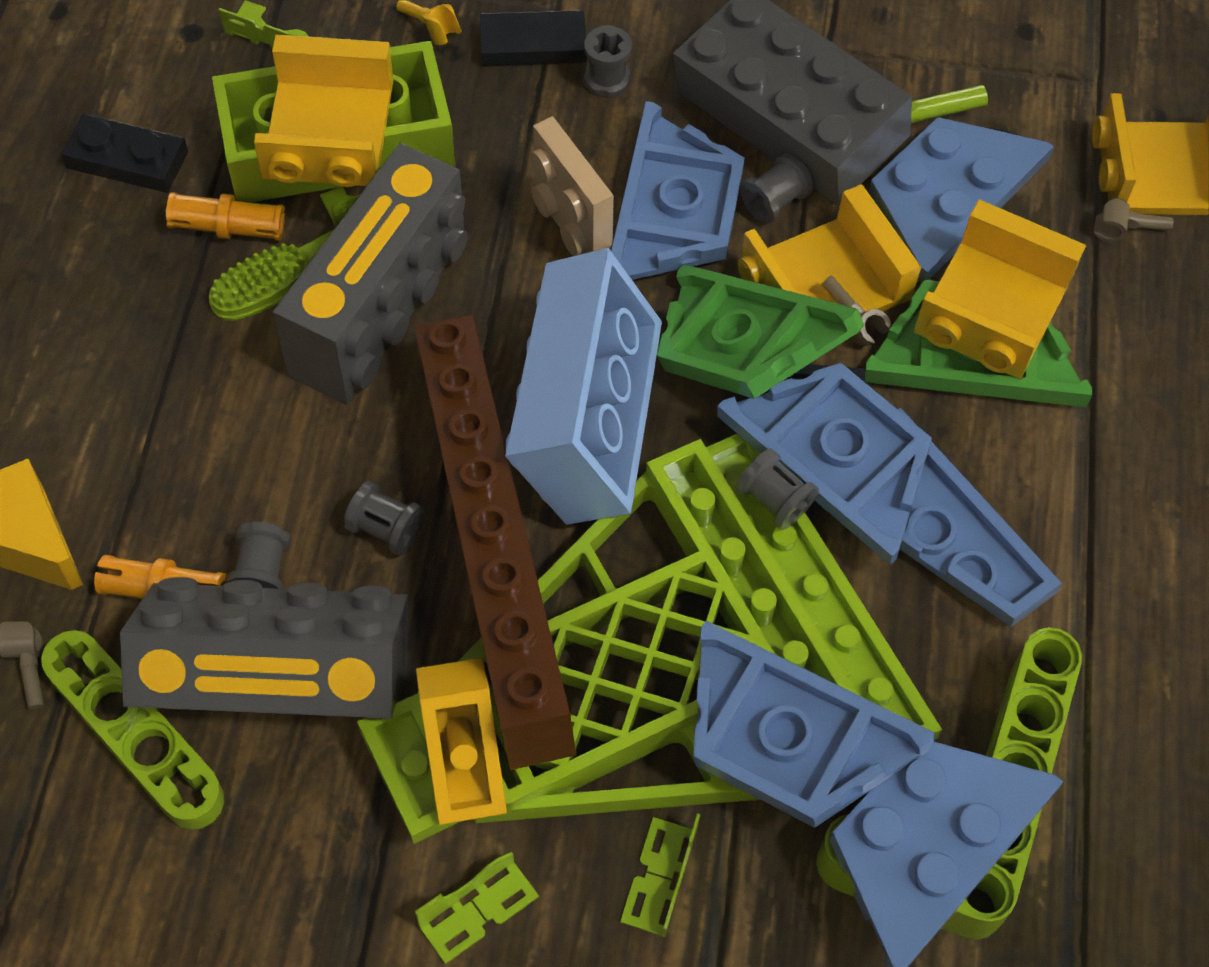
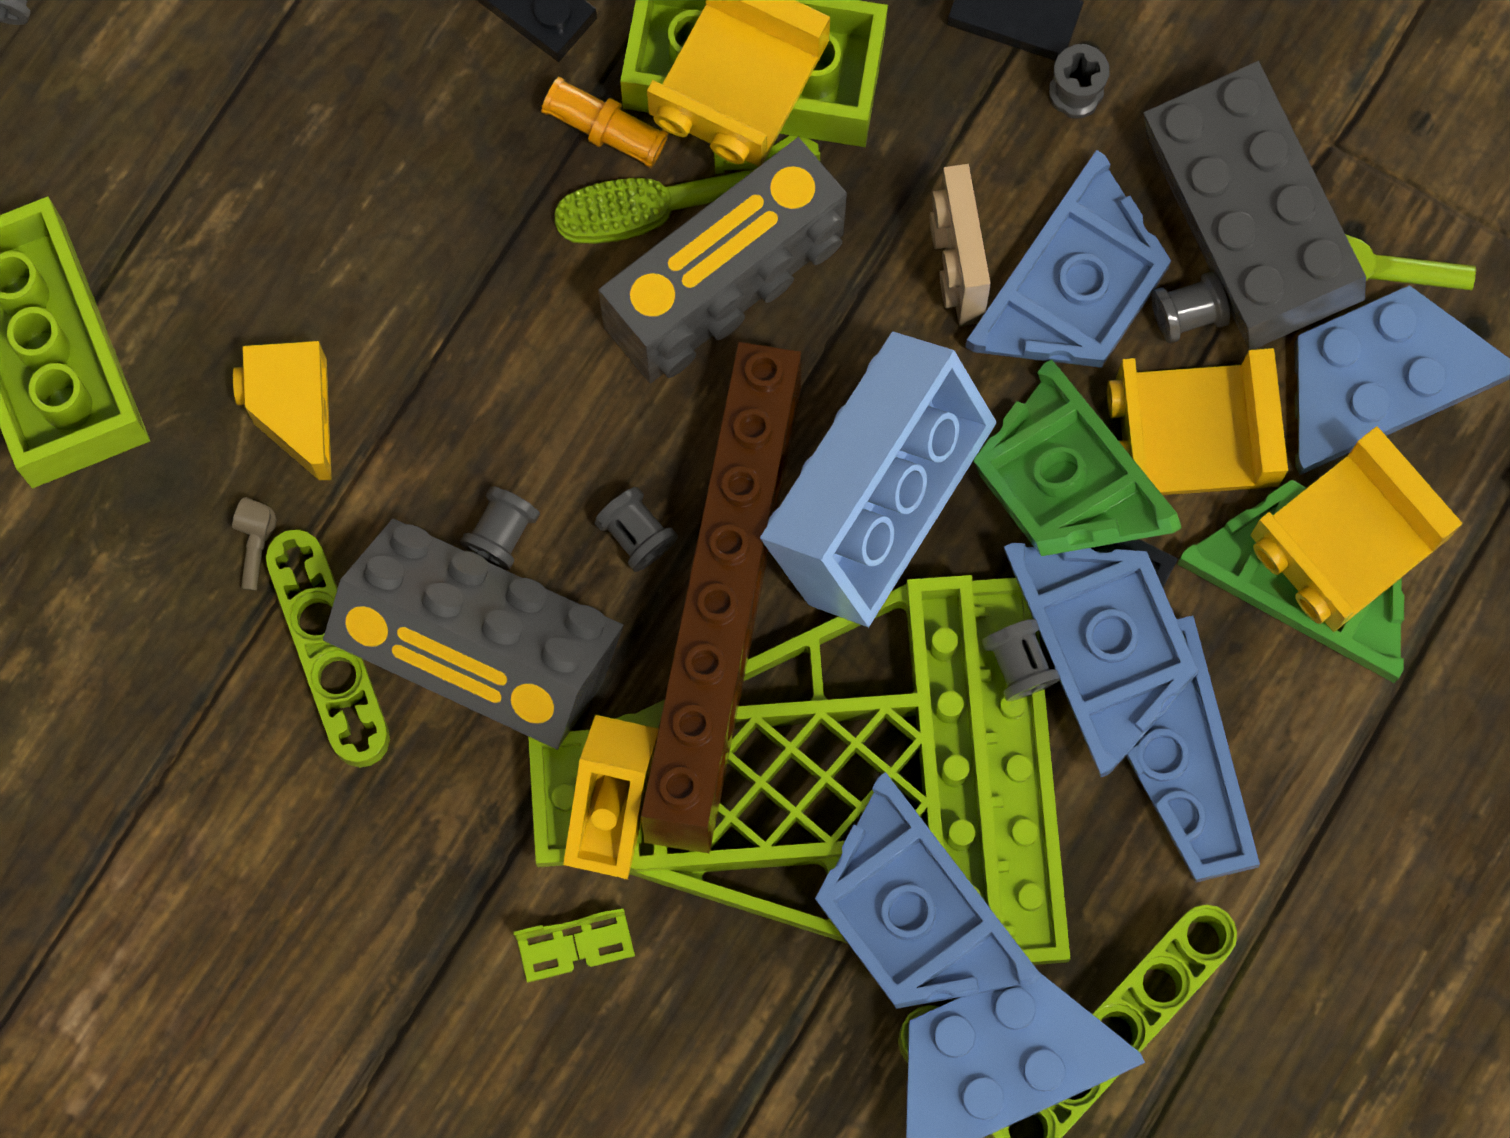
camera: 25 degrees right, 15 degrees up
light orange pin [94,554,227,599] -> none
lime piece [620,813,701,937] -> none
dark tan hand [821,275,891,346] -> none

